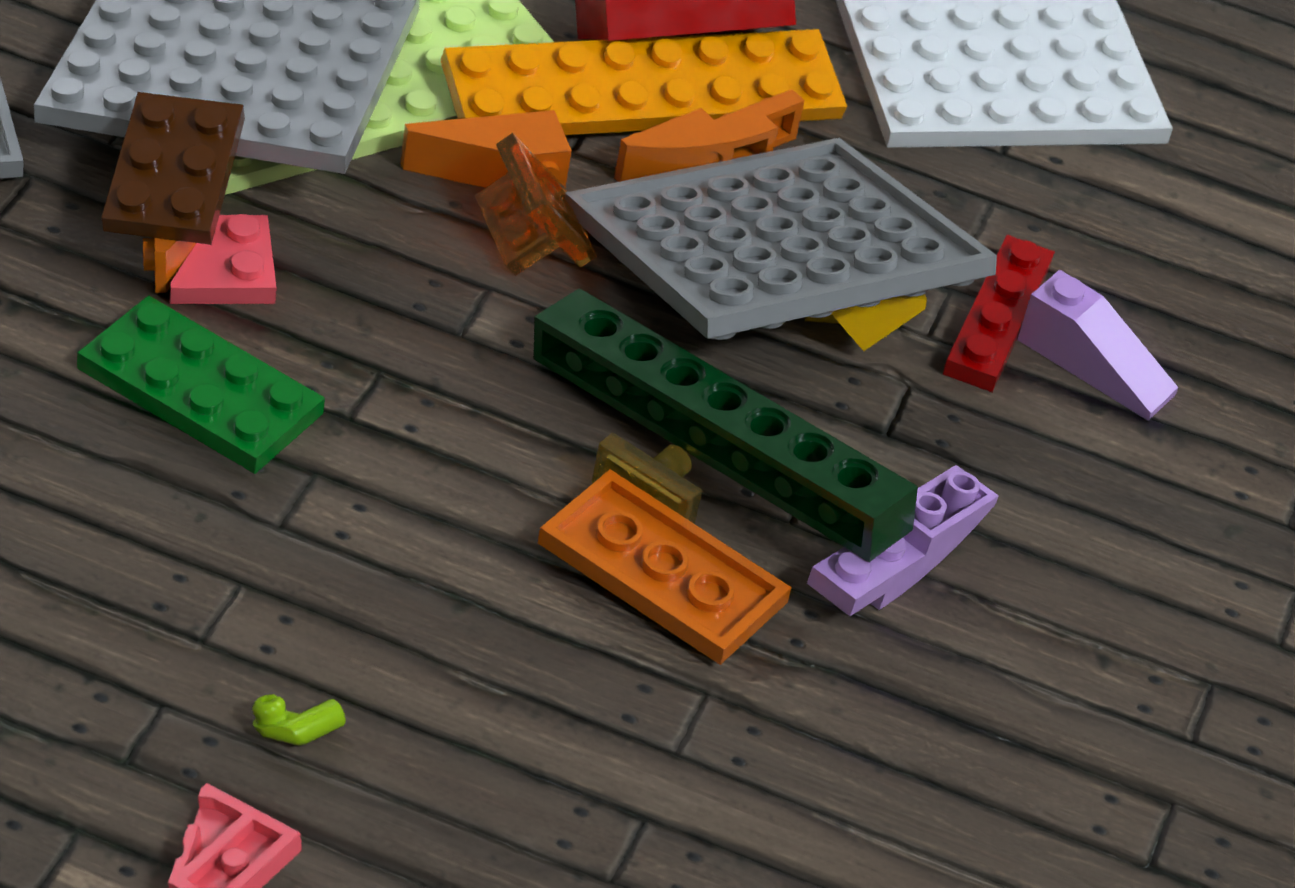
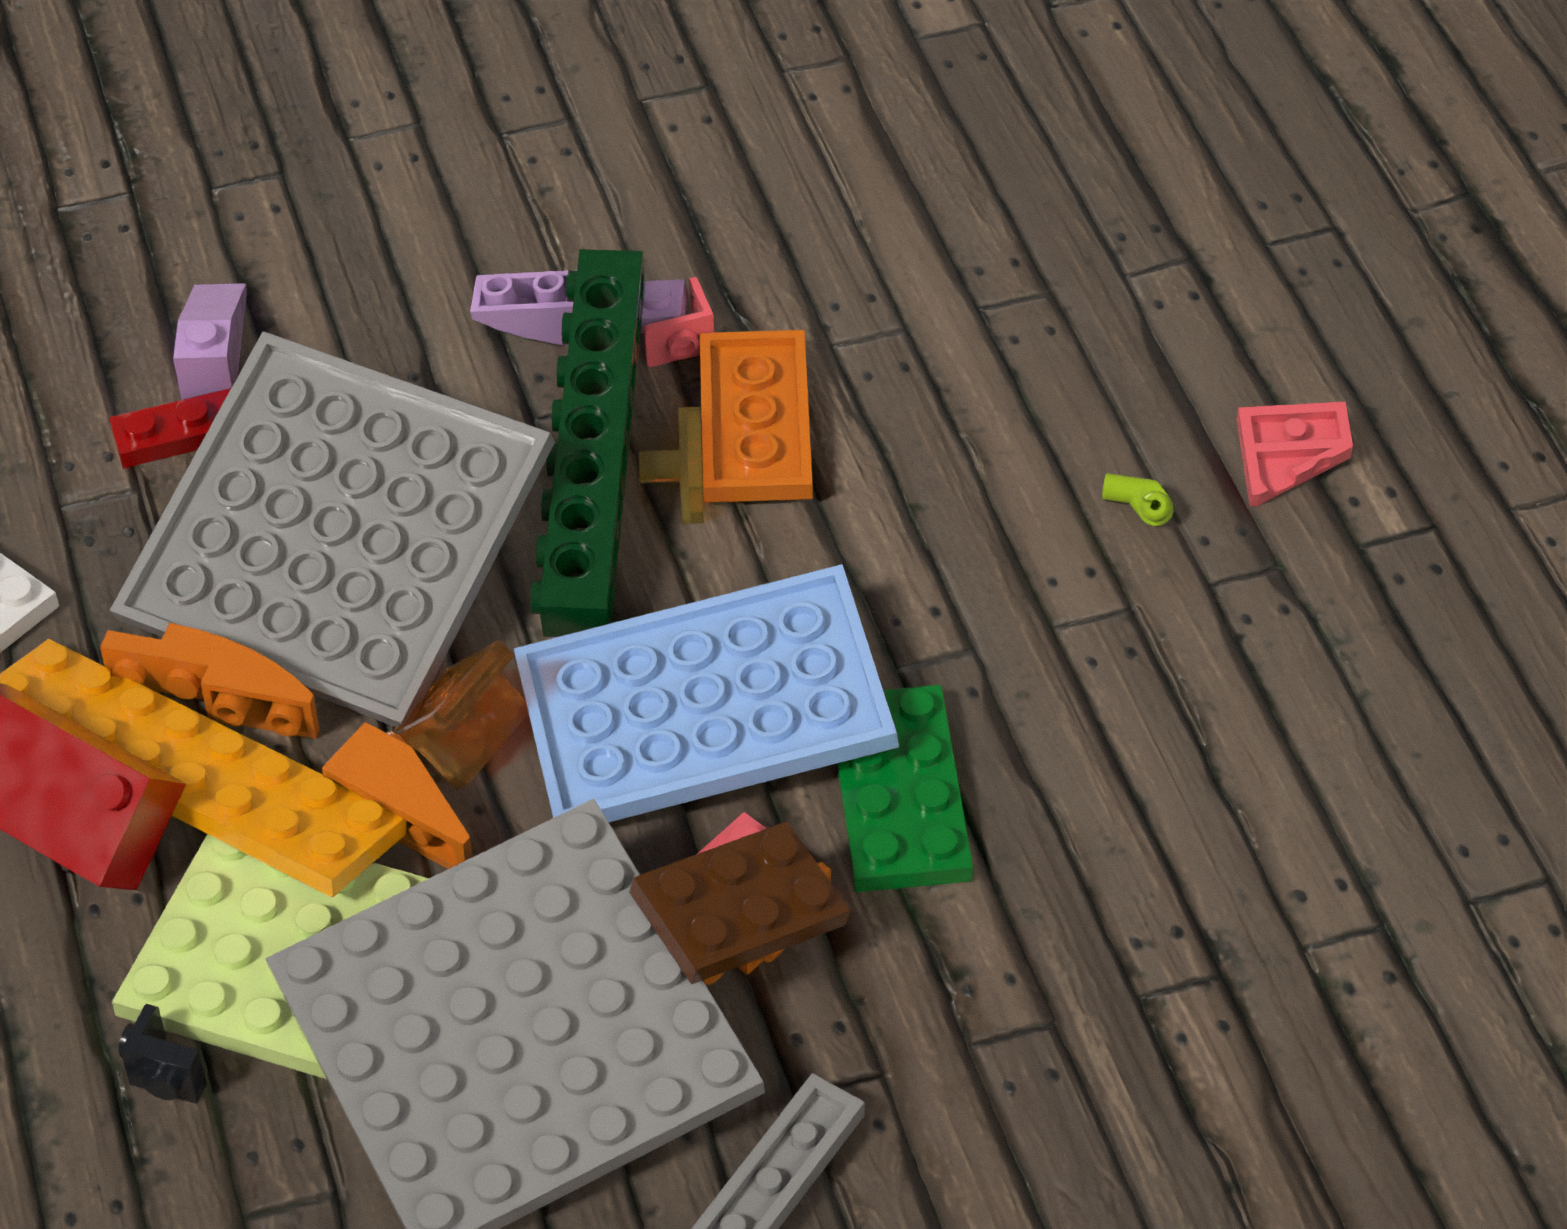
camera: 120 degrees left, 5 degrees up
none -> light blue plate [514,564,899,823]
none -> coral bracket [643,277,714,367]

